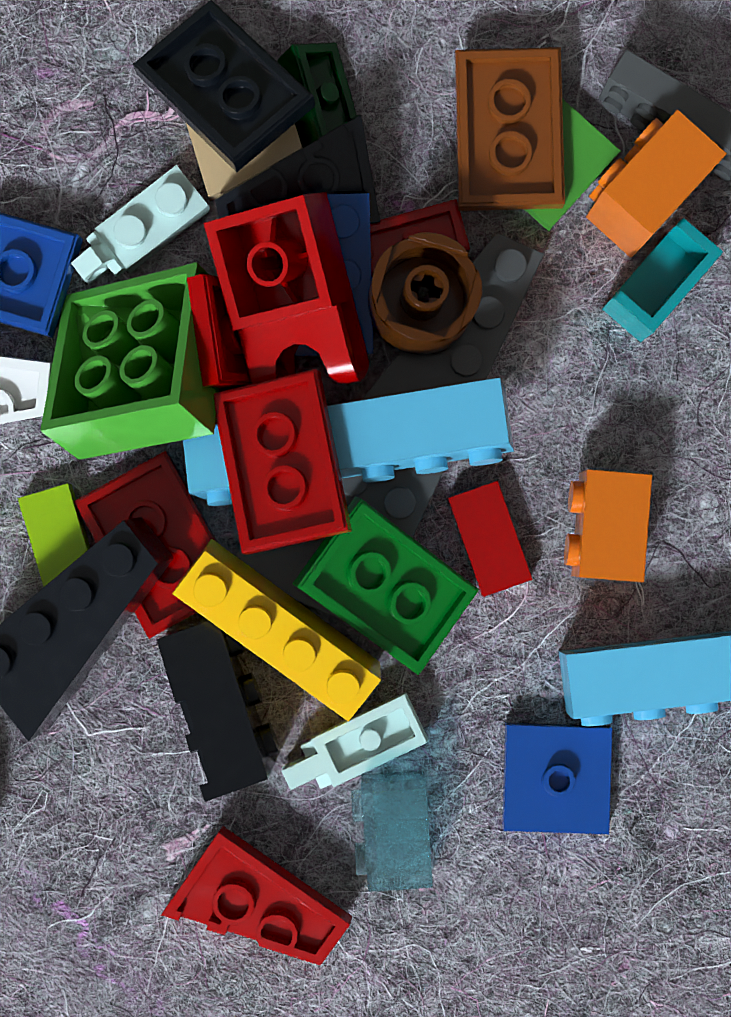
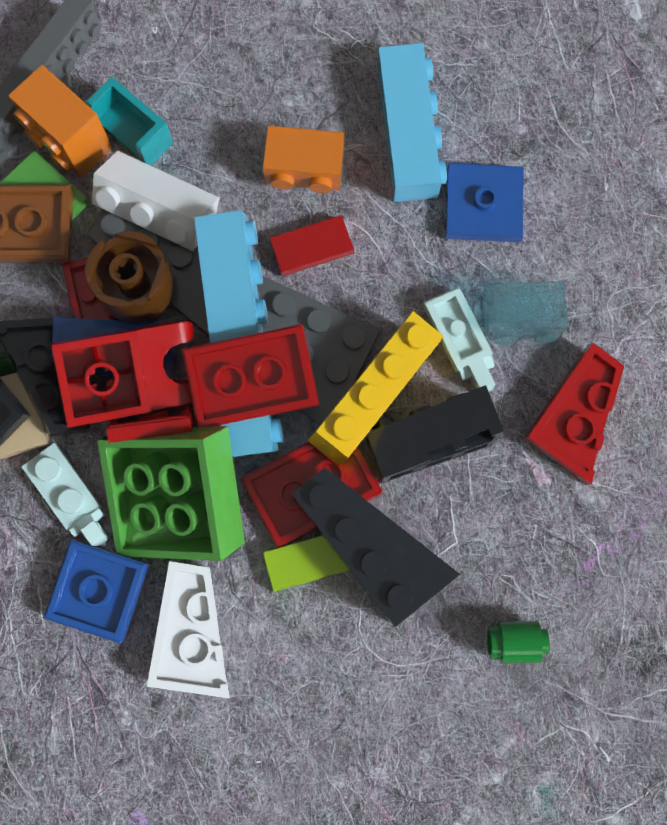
camera: 90 degrees left, 10 degrees down
green tile [292,496,479,675] -> none
none -> white brick [91,151,219,251]

